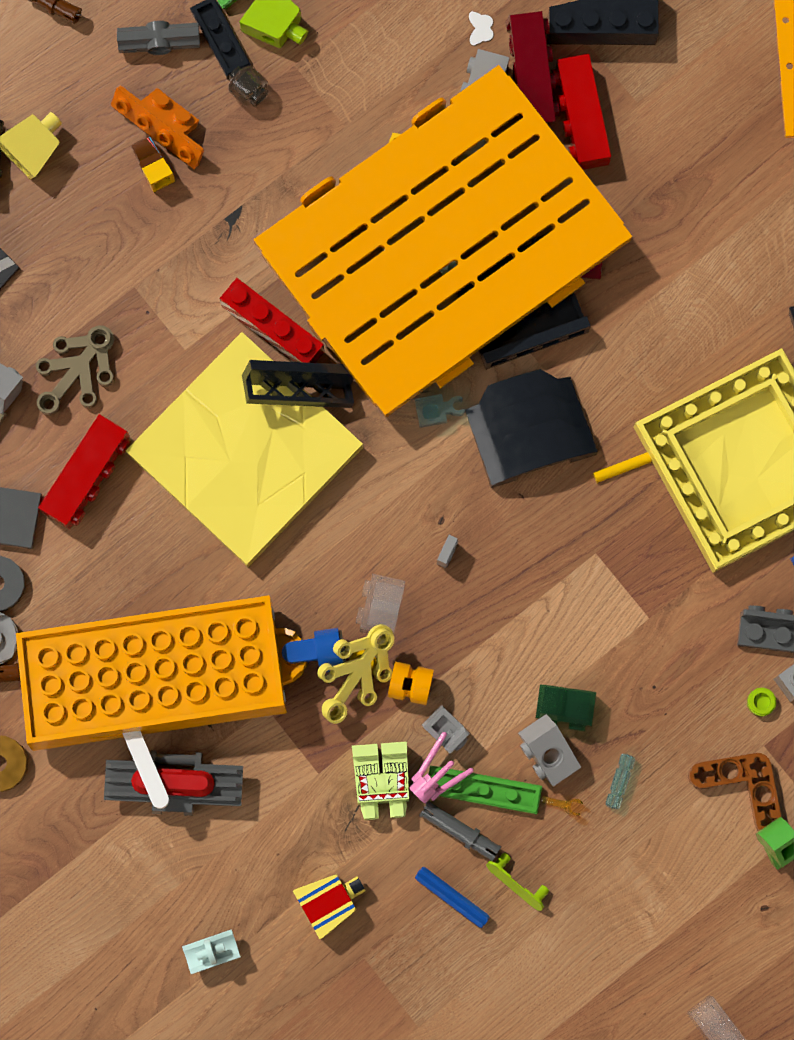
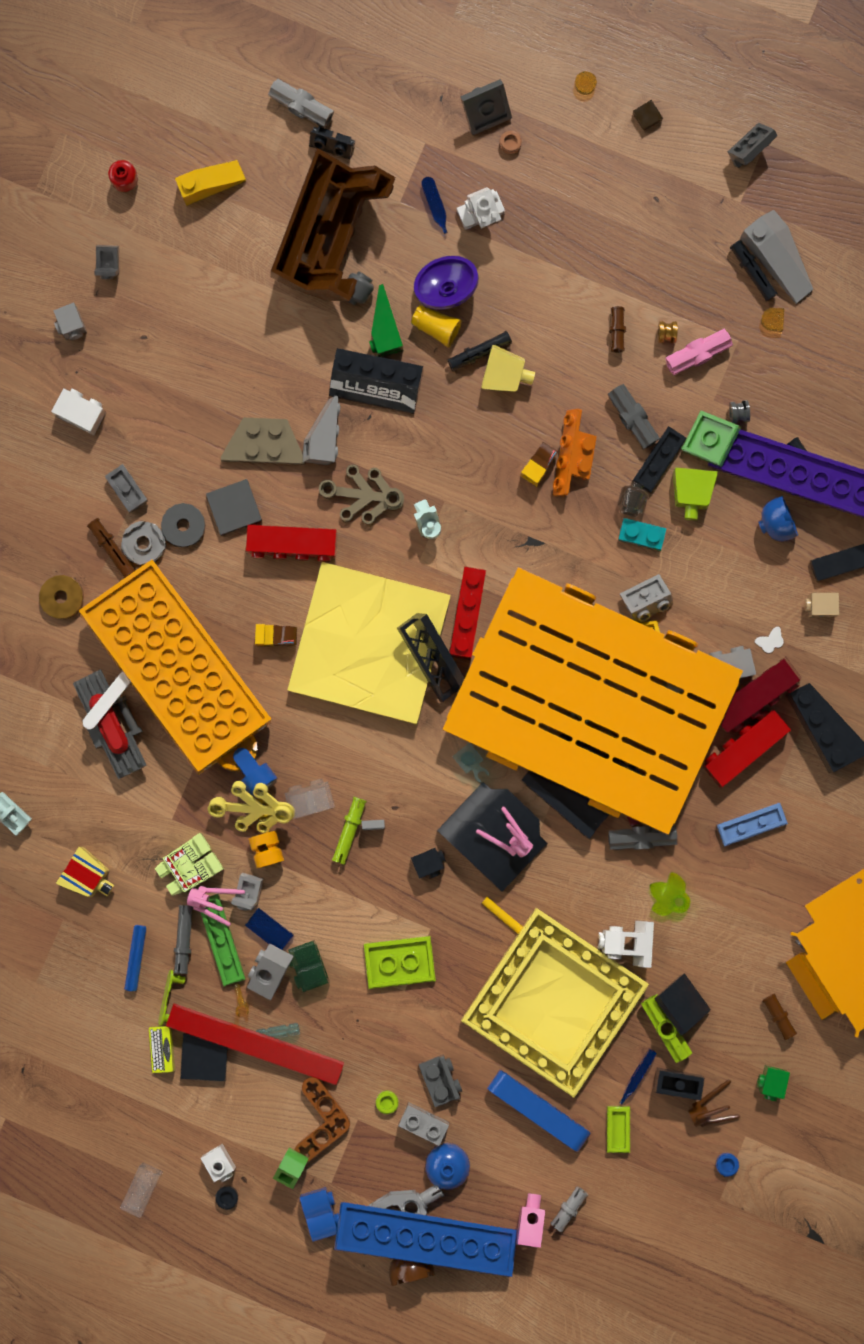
camera: 65 degrees right, 5 degrees up
none -> slope [149,1026,175,1073]
none -> red tile [166,1003,344,1085]
none -> black tile [180,1033,228,1081]
none -> white brick [201,1144,236,1182]
none -> black tile [215,1185,239,1210]
none -> clear blue tile [245,907,294,950]
none -> leg [255,624,297,646]
none -> lime pin [332,796,367,865]
none -> lime tile [364,936,436,989]
none -> black brick [411,847,446,879]
none -> light aqua hips [414,500,441,539]
none -> bright pink plant [476,807,533,857]
none -> white tile [598,921,654,968]
none -> dark grey piece [608,826,677,850]
none -> teal plate [618,518,667,551]
none -> light grey bracket [620,574,673,622]
none -> clear neon green plate [649,872,691,916]
none -> medium blue tile [716,803,788,846]

